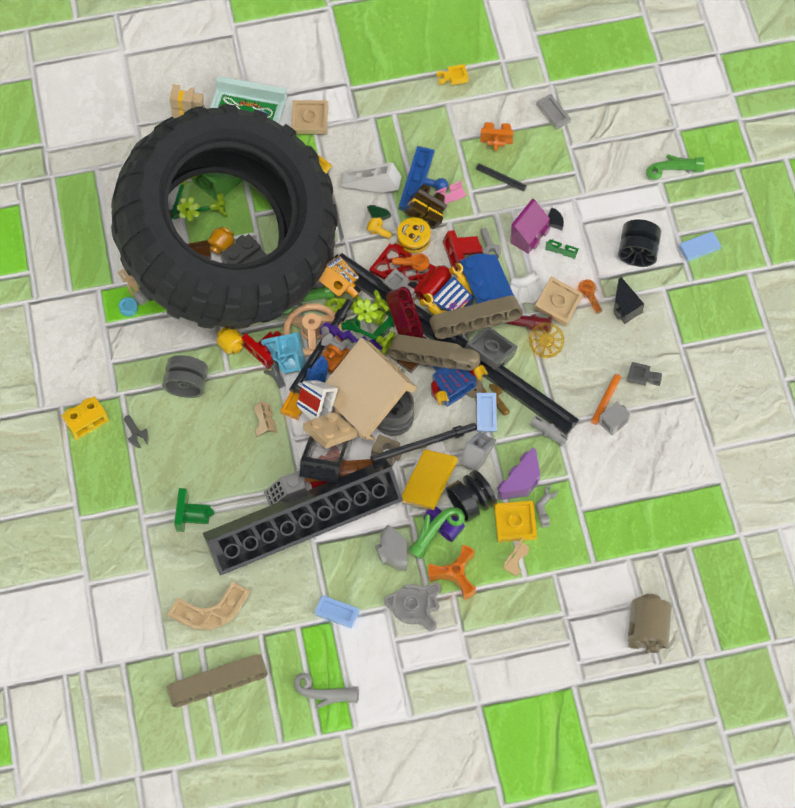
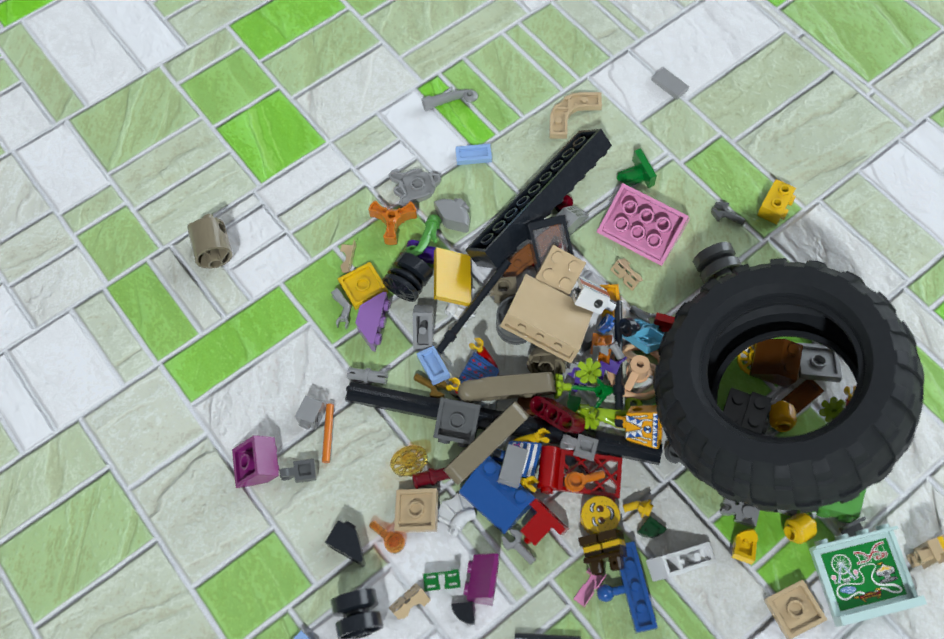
camera: 155 degrees right, 0 degrees up
dark tan beam [167,654,268,708] -> none
none -> magenta slope [232,435,279,488]
none -> tan piece [389,583,431,620]
none -> light grey tile [498,444,528,489]
none -> bright pink slope [597,183,690,266]
none -> black tile [619,317,641,337]
none -> light grey tile [651,67,689,100]

